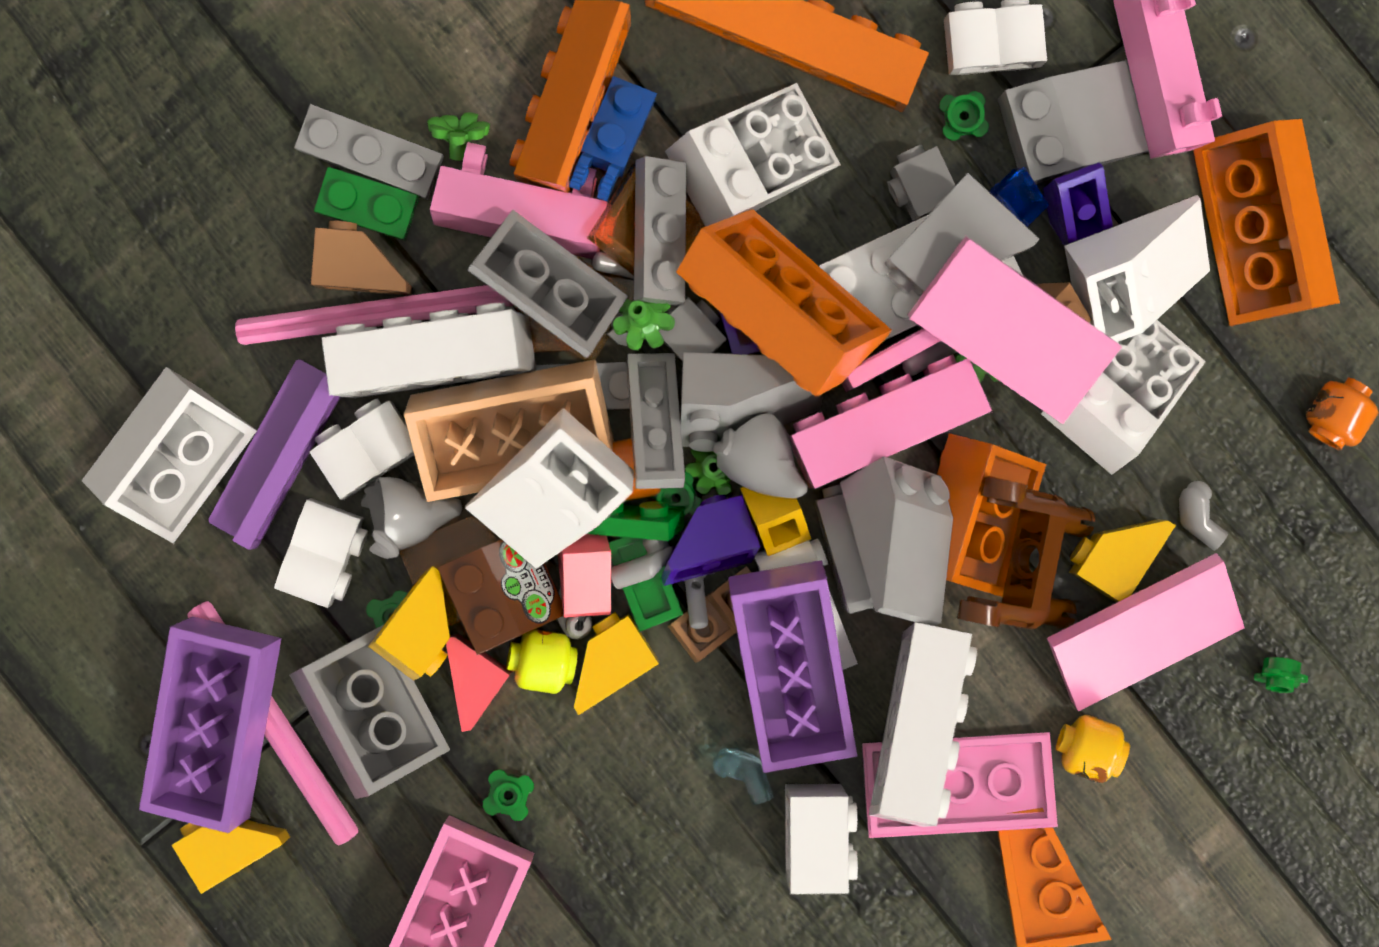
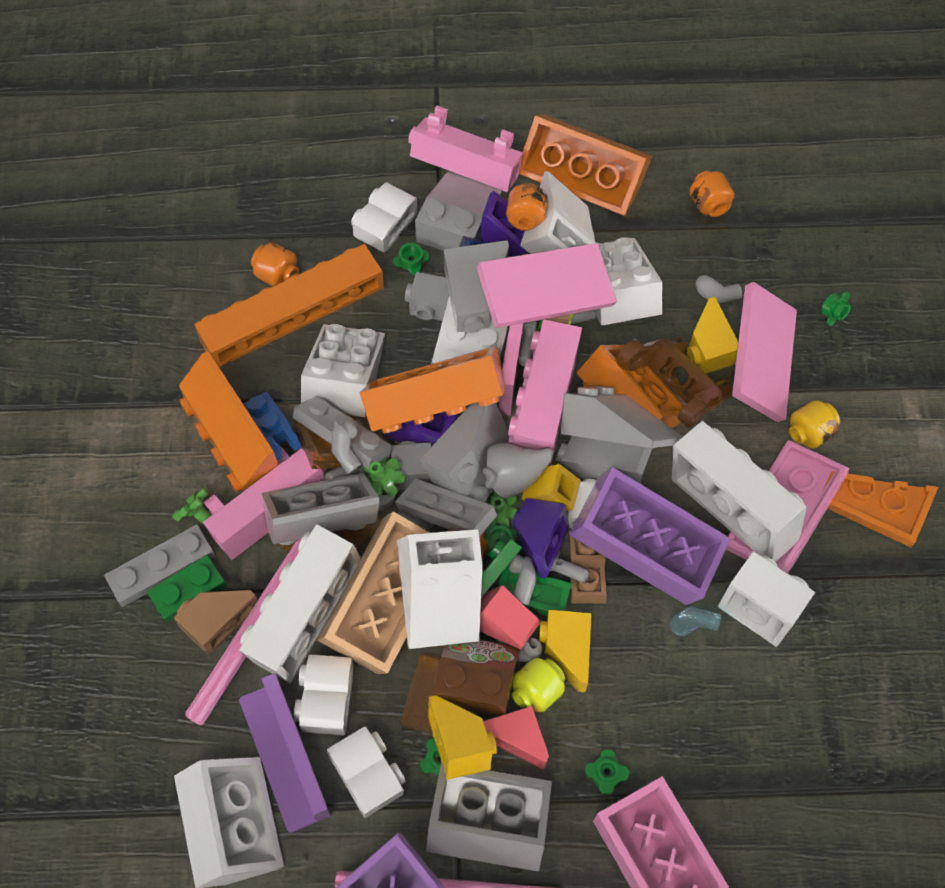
camera: 55 degrees left, 25 degrees down
light grey hat [361,477,463,559] -> none
none -> light grey arm [331,421,362,474]
none -> orange head [506,183,549,231]

